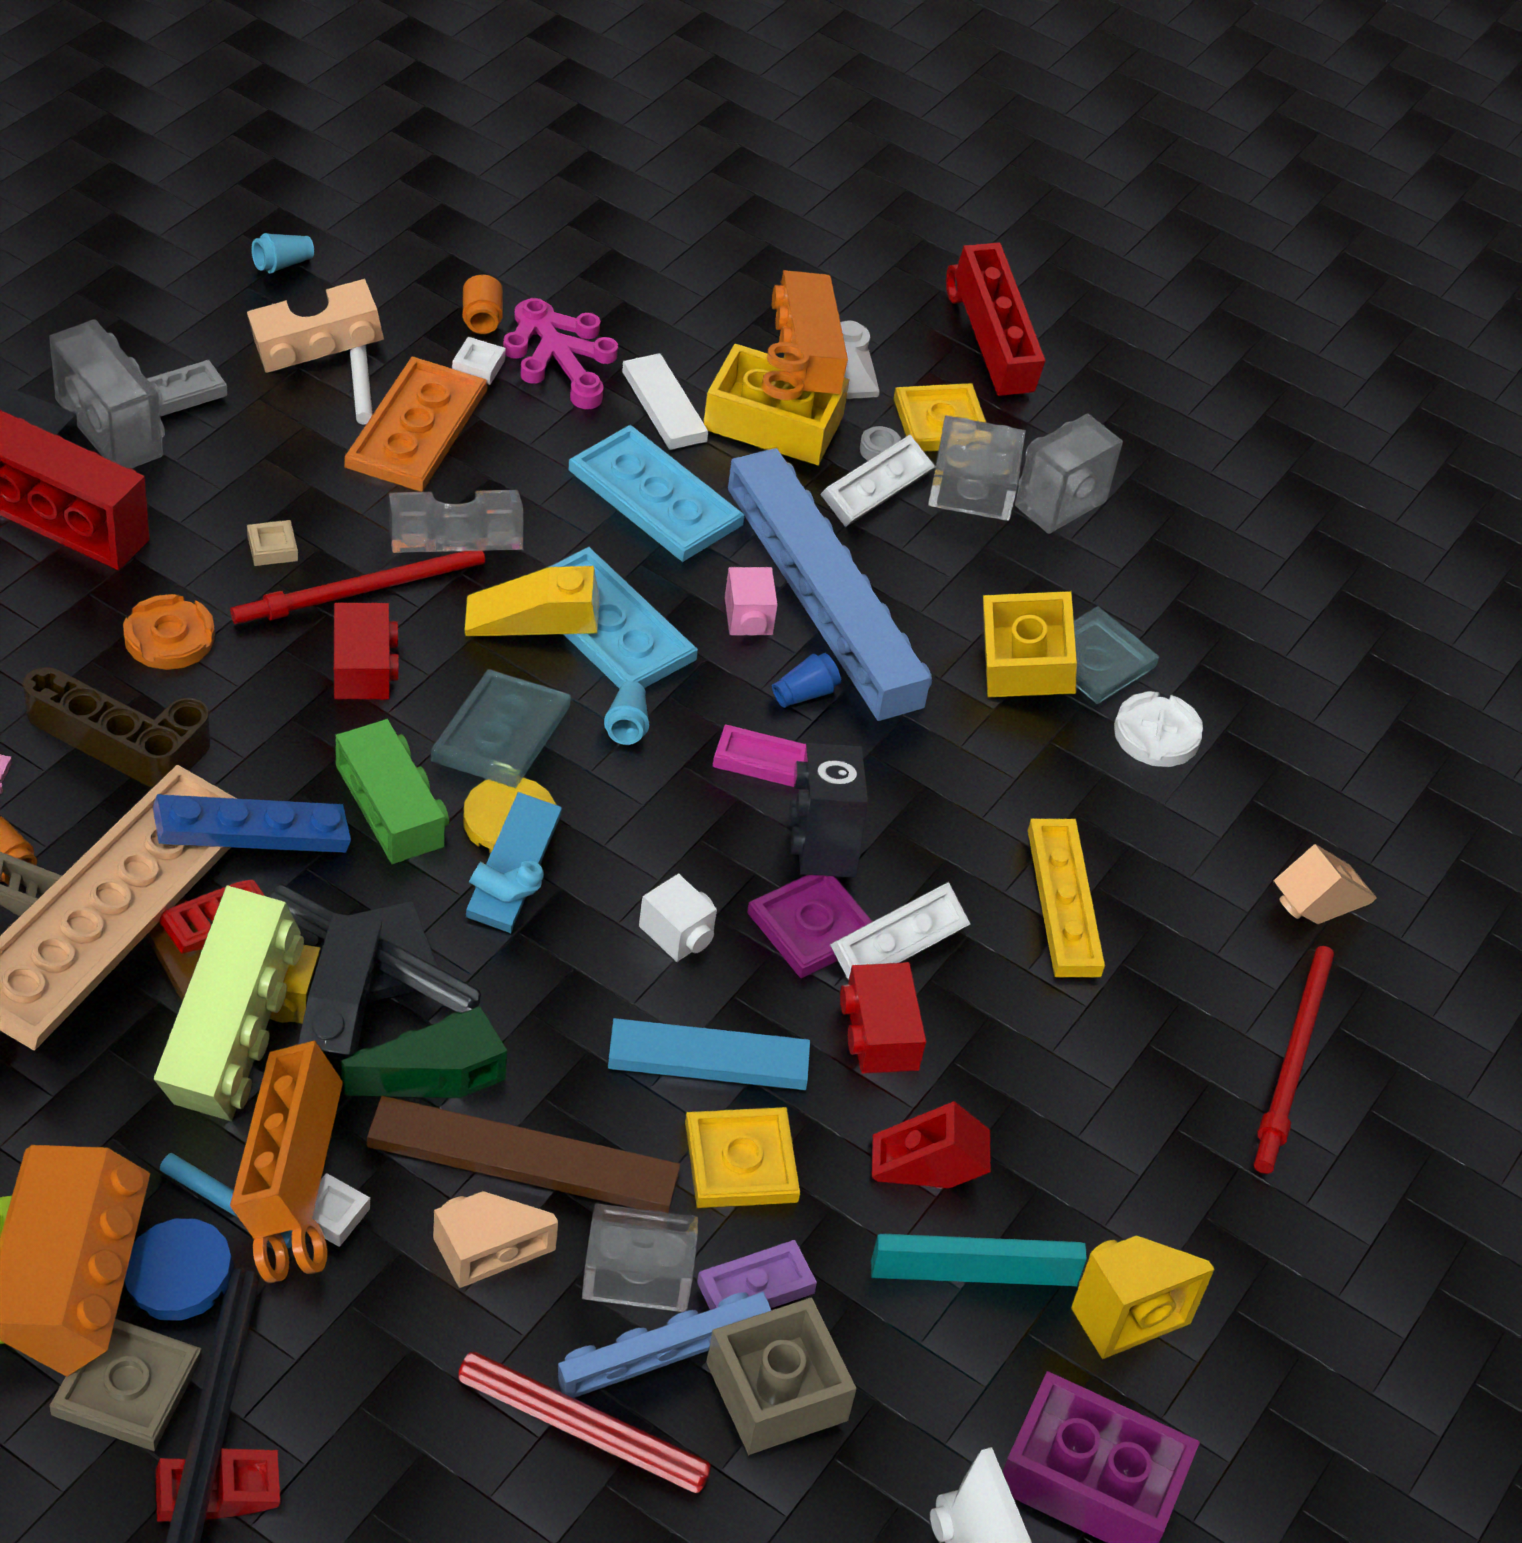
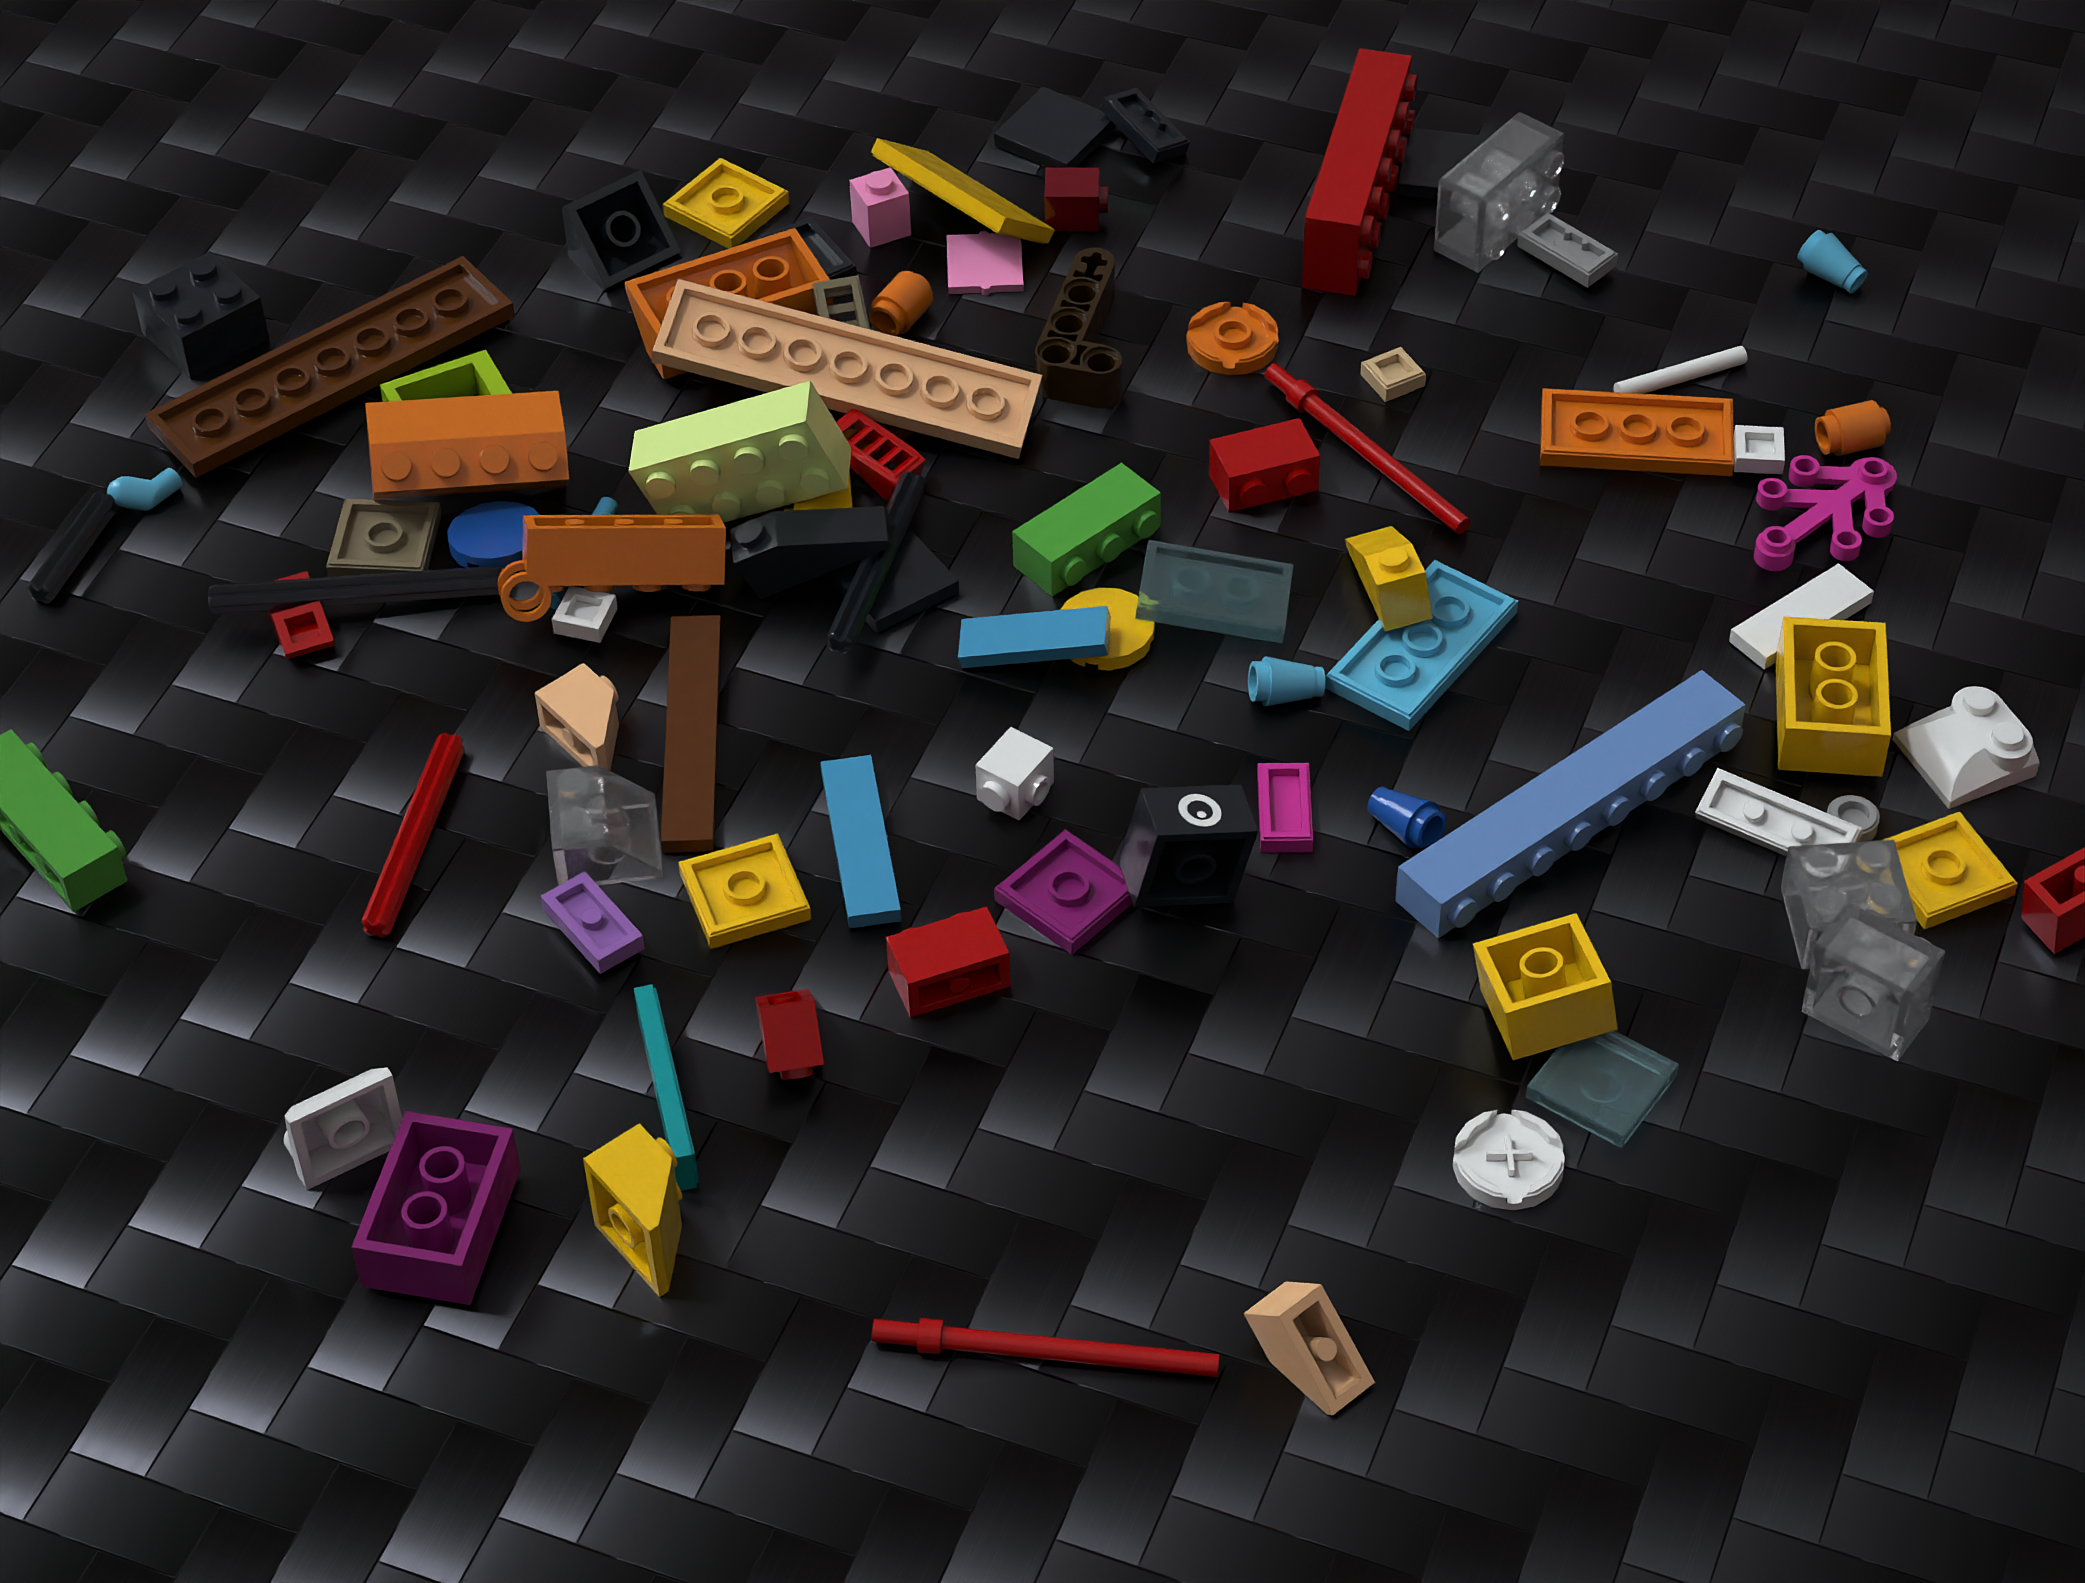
camera: 85 degrees right, 0 degrees up
blue plate [153,794,351,853] -> none
light nougat arch [247,279,384,373] -> none
dark green slope [341,1006,507,1098] -> none
clear arch [389,490,523,553] -> none
medium azure arm [469,860,544,902] -> none
medium blue plate [558,1292,771,1398] -> none
medium azure tile [568,425,745,562] -> none
dark tan brick [706,1297,857,1455] -> none
bright pink brick [725,567,777,635] -> none
orange hinge [761,270,848,400] -> none
white tile [830,882,970,980] -> none
yellow plate [1028,819,1105,977] -> none

